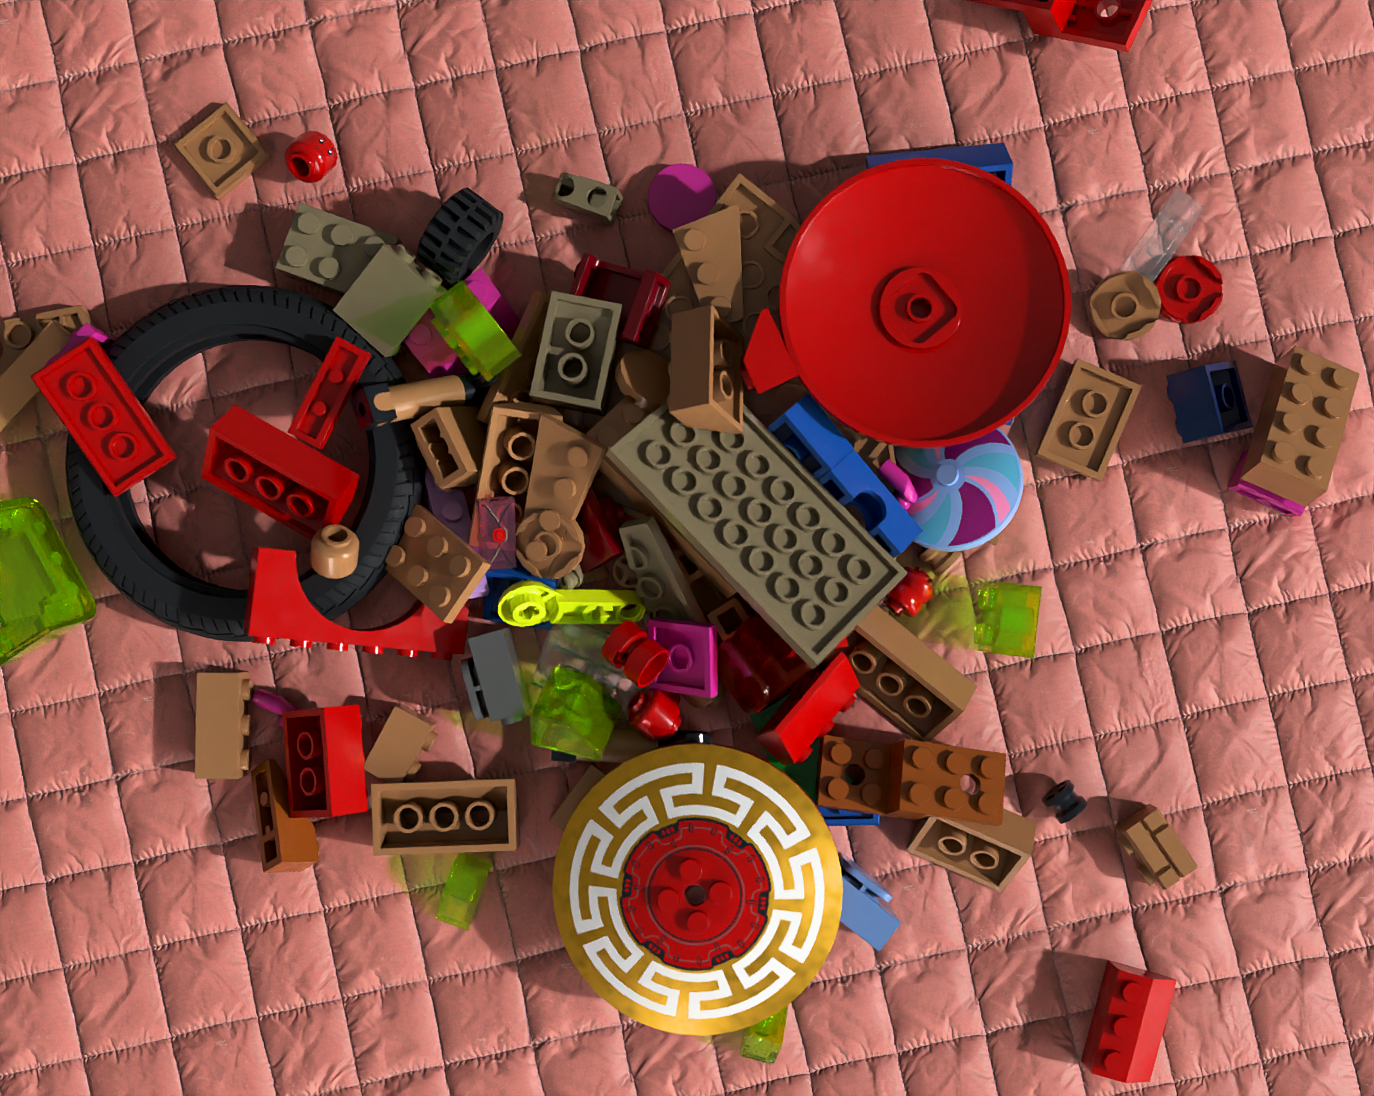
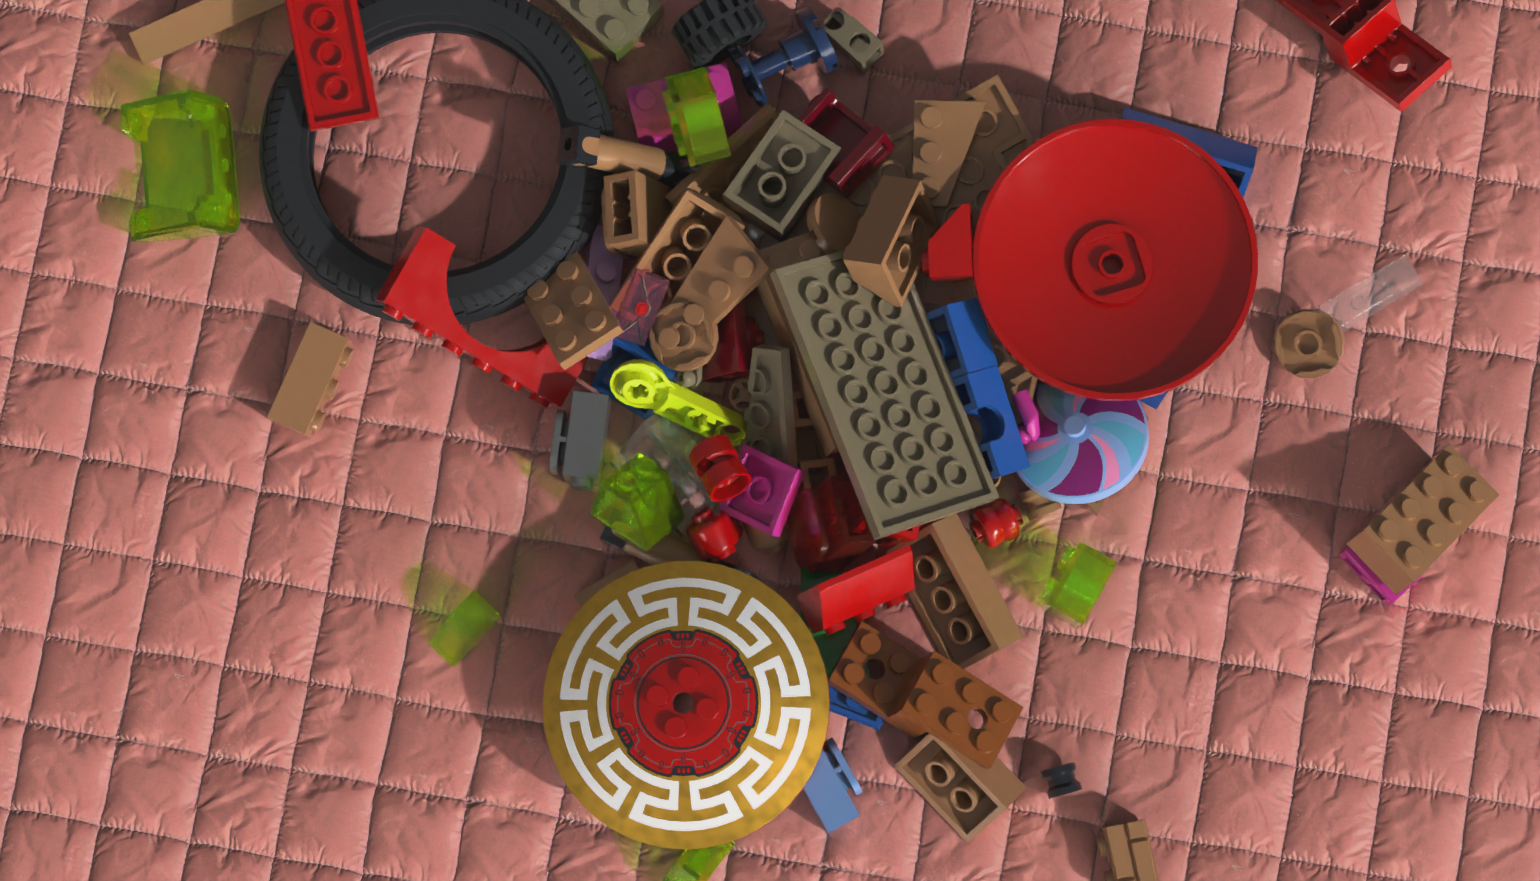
camera: 25 degrees right, 5 degrees down
red slope [201,404,360,541] -> none
dark orange slope [251,759,319,873] -> none
dark pink arm [253,689,299,728] -> none
red brick [282,704,368,818] -> none
red plate [287,336,372,450] -> none
medium nougat head [310,524,359,579] -> none
dark tan panel [333,244,447,357] -> none
medium nougat brick [364,704,438,783] -> none
medium nougat slope [371,778,520,856] -> none
dark pink tile [648,163,716,233] -> none
medium nougat plate [1034,358,1142,482] -> none
red tile [1153,255,1223,325] -> none
dark blue slope [1166,361,1252,444] -> none
none -> dark blue piece [727,6,839,107]

